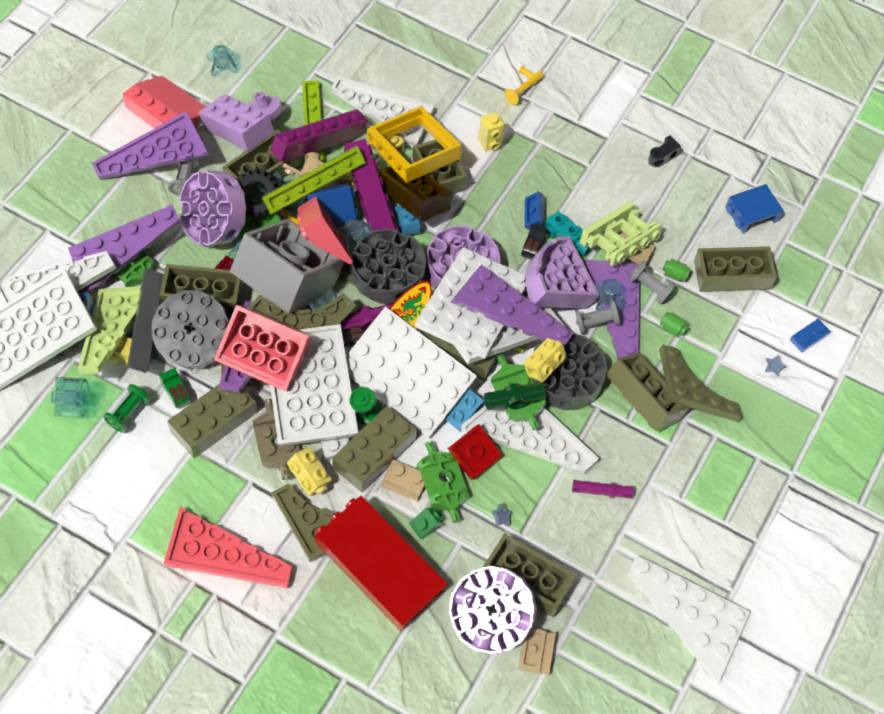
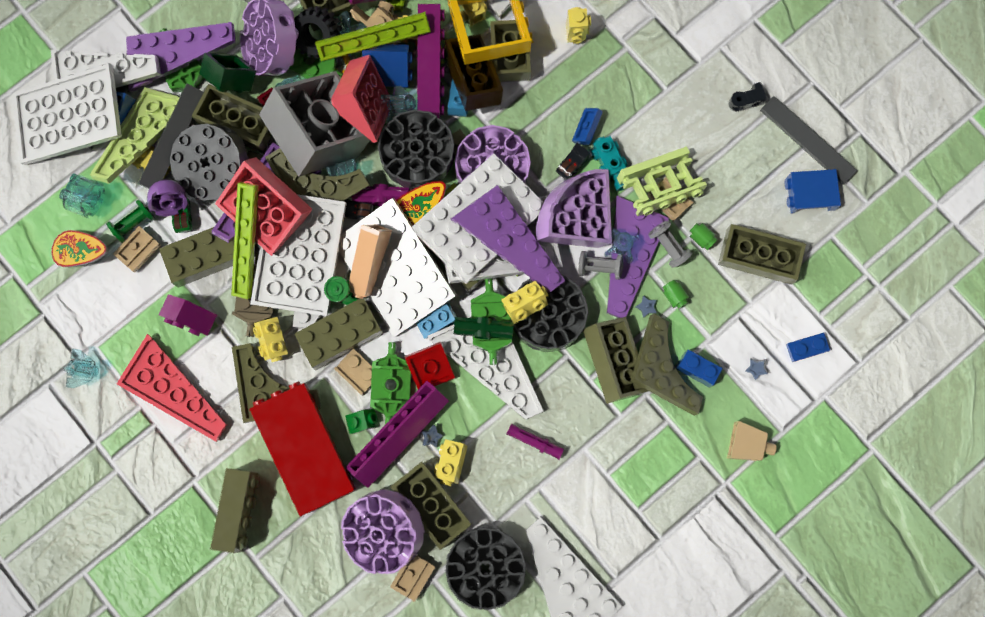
camera: 25 degrees right, 20 degrees up
none -> shield [51,230,108,267]
none -> clear light blue brick [63,349,99,388]
none -> tan plate [113,226,161,273]
none -> medium lavender cylinder [147,180,188,216]
none -> magenta brick [159,294,217,336]
none -> dark green piece [199,53,256,93]
none -> olive brick [210,468,260,553]
none -> lime tile [231,182,259,299]
none -> magenta brick [346,381,449,488]
none -> light nougat slope [349,224,392,299]
none -> light yellow brick [434,439,468,486]
none -> dark grey brick [445,527,526,610]
none -> sand blue piece [635,296,657,318]
none -> blue brick [676,350,723,388]
none -> tan torso [727,421,777,461]
none -> dark grey tile [760,96,857,185]

